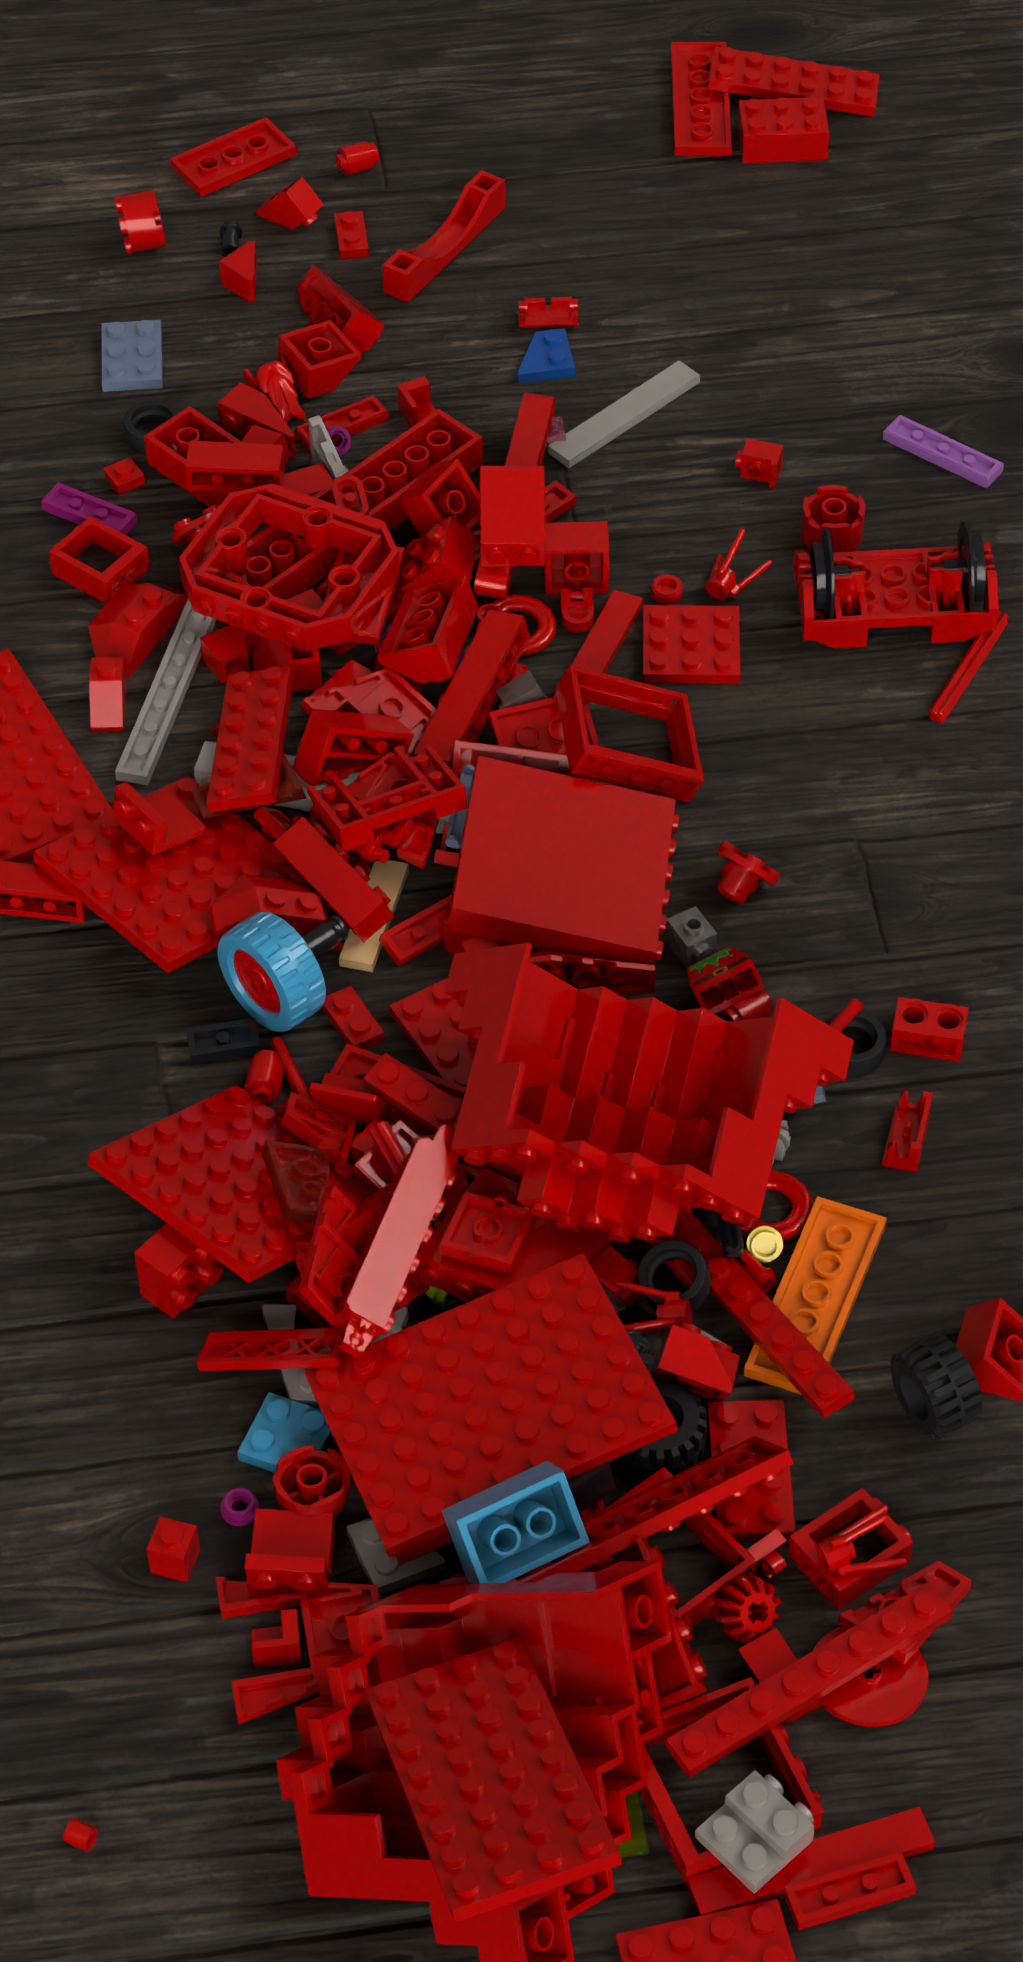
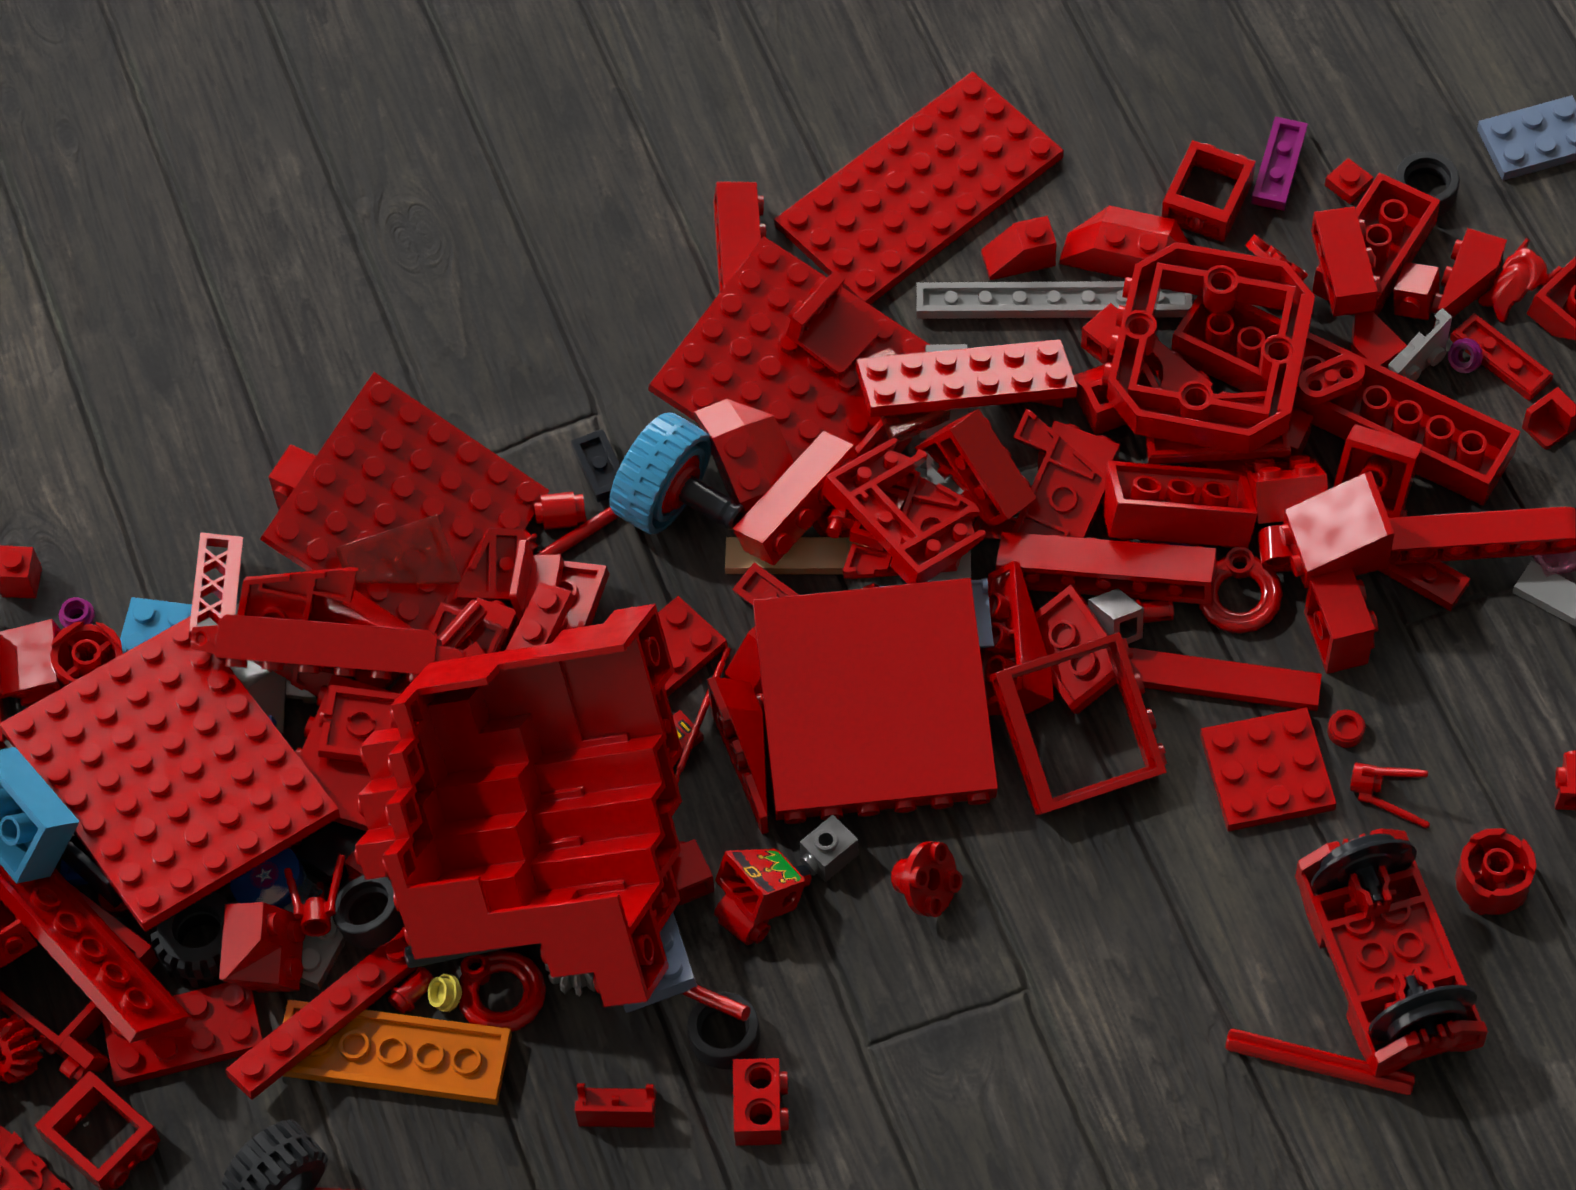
camera: 80 degrees right, 10 degrees up
red plate [321,985,385,1050] -> none
red plate [560,586,594,633] -> none
red plant [815,1505,907,1578] -> none

